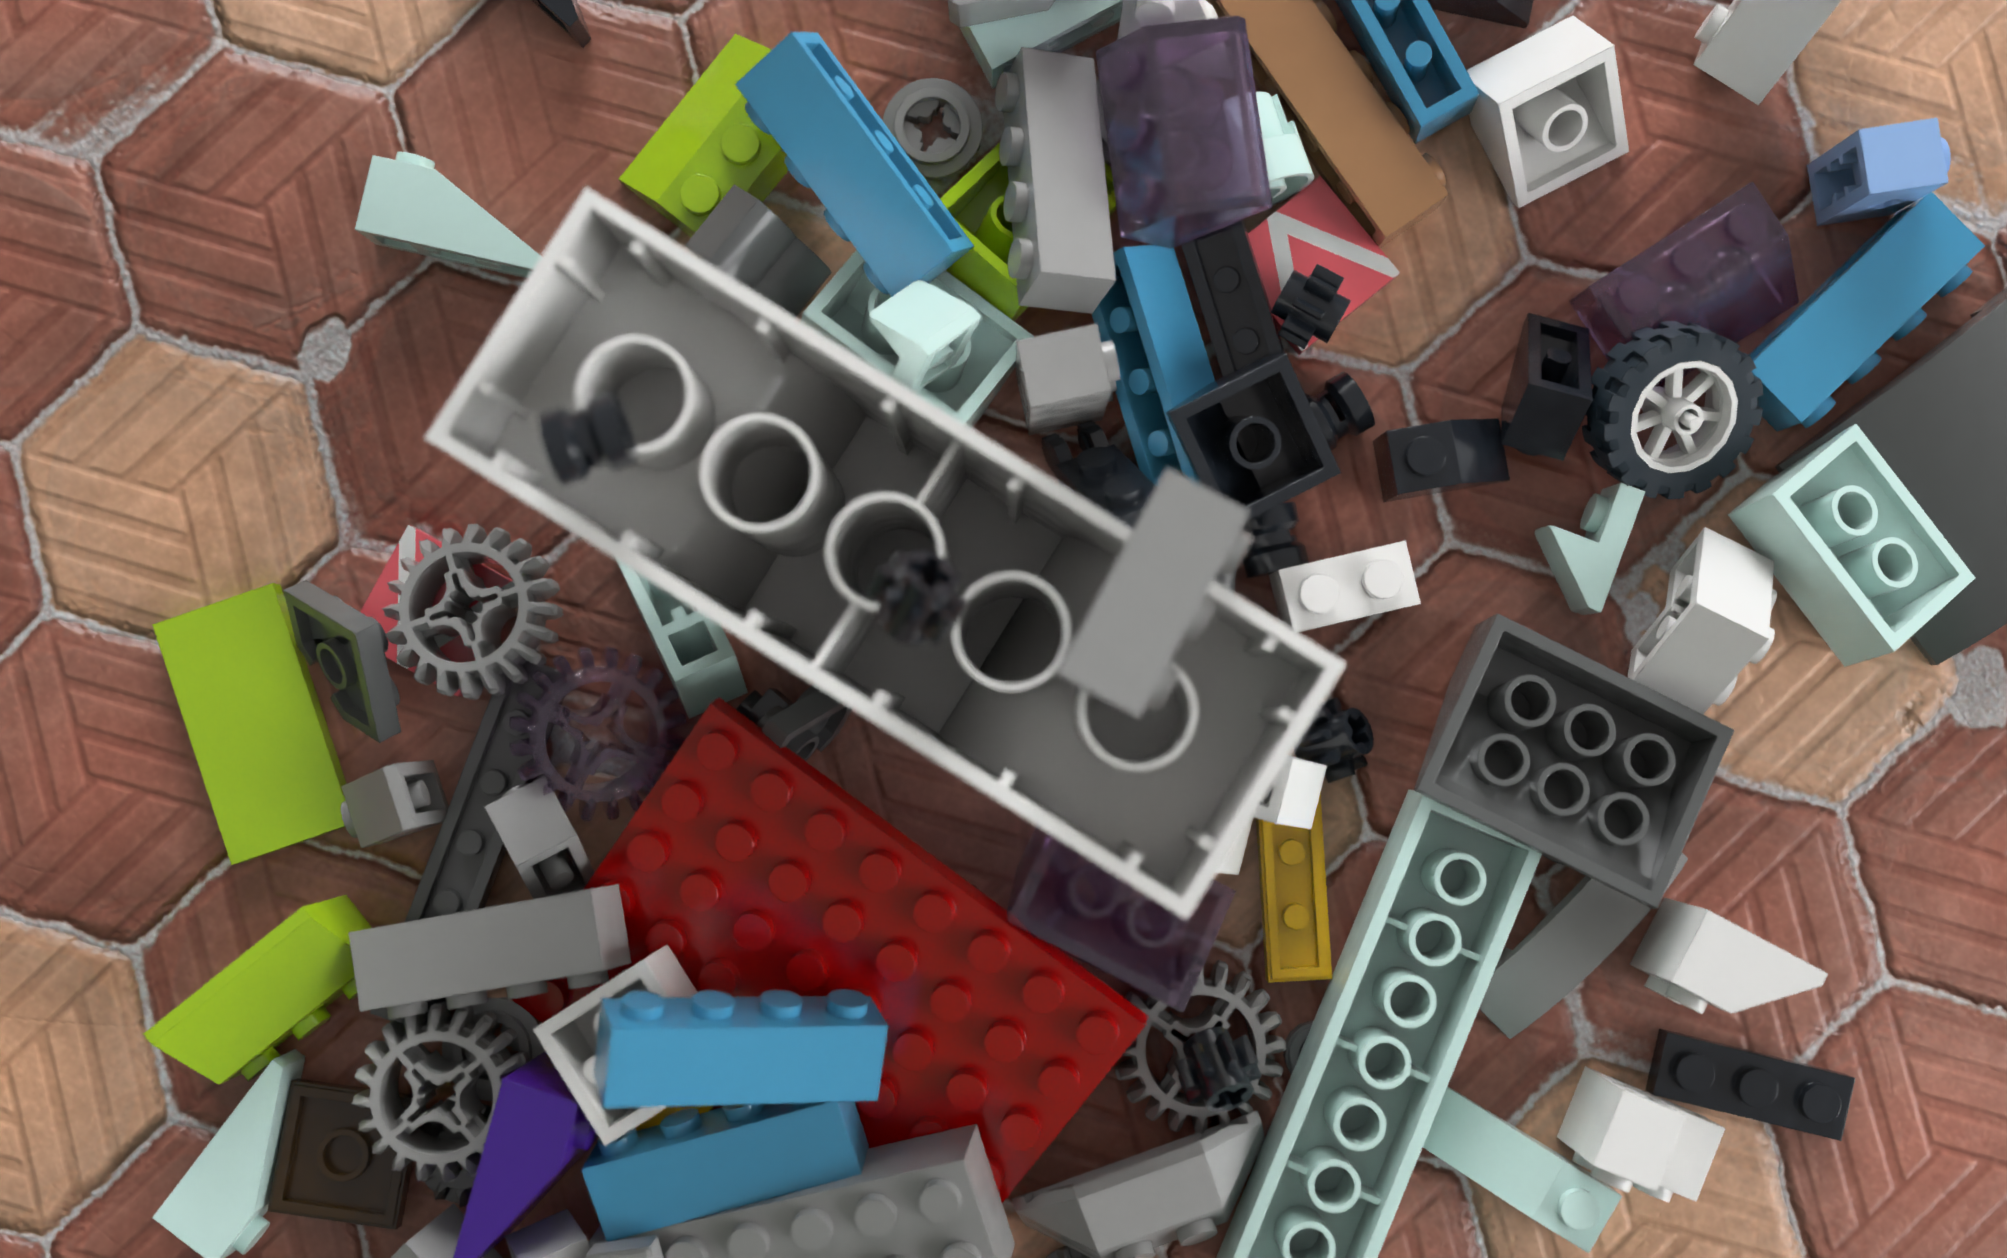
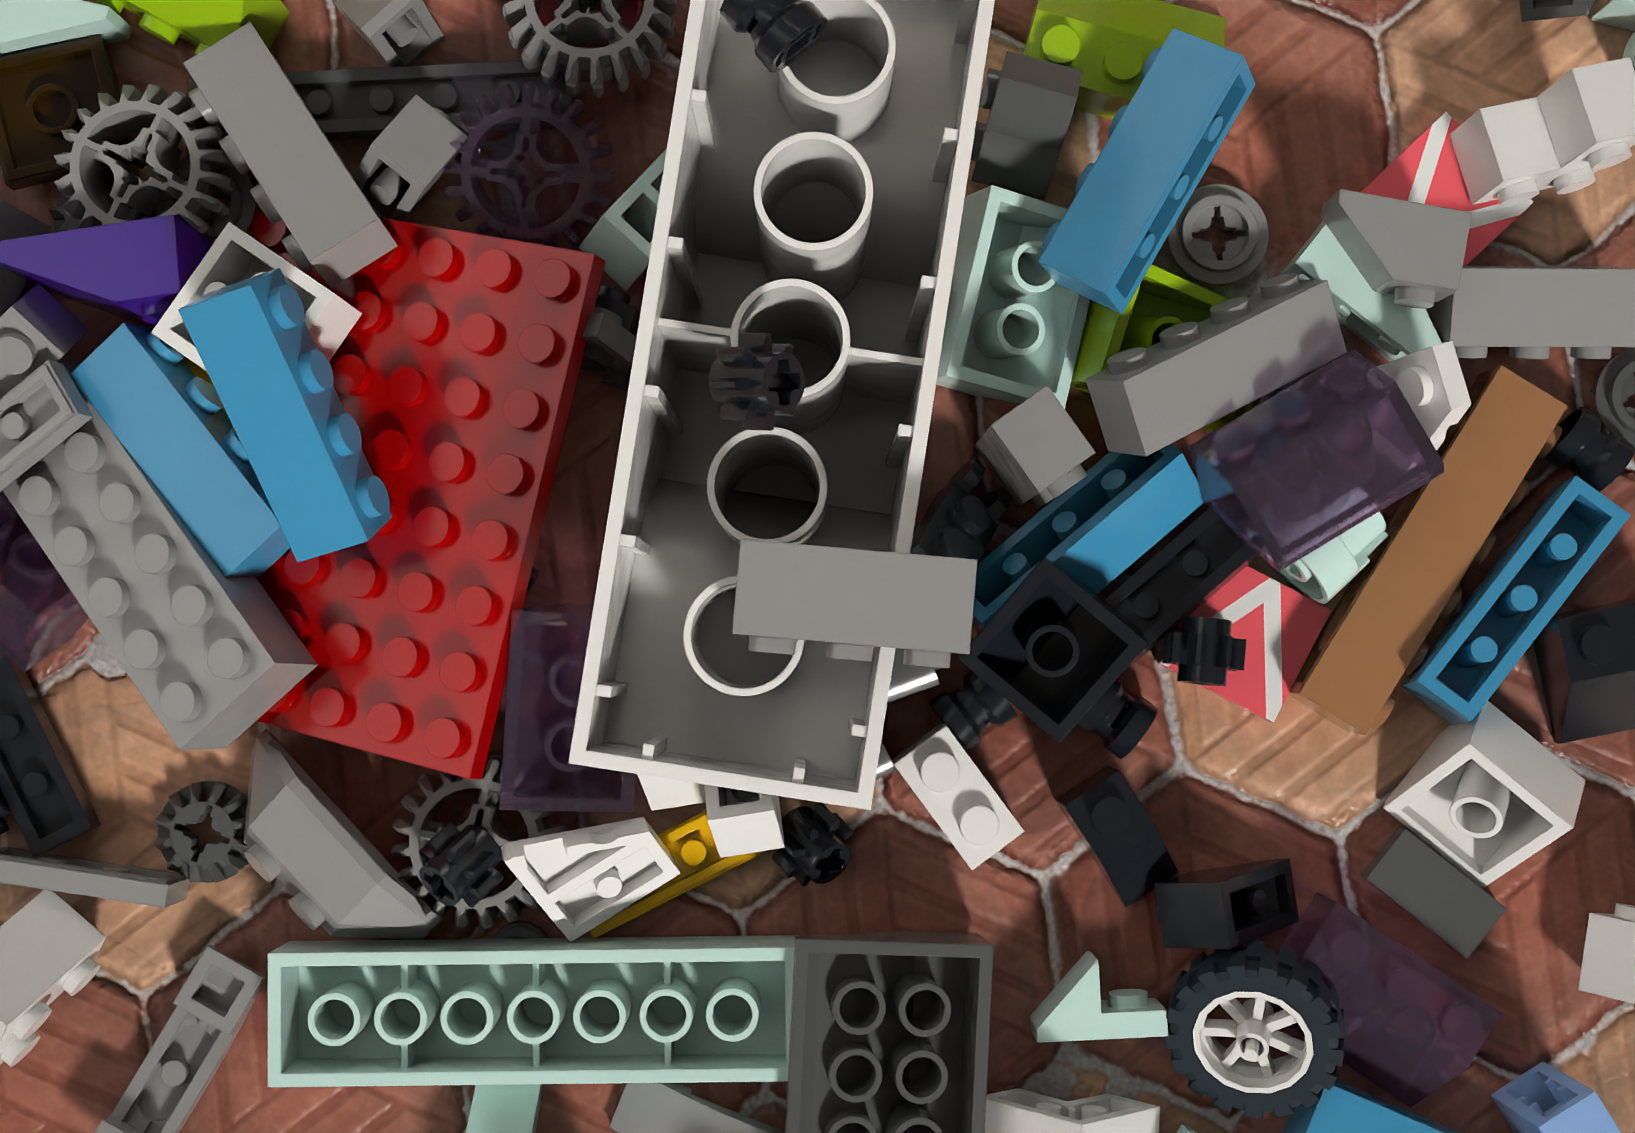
camera: 60 degrees right, 0 degrees up
light aqua slope [869,280,981,393] -> none
none -> white wing [501,817,681,942]
none -> dark grey tile [1360,826,1507,959]

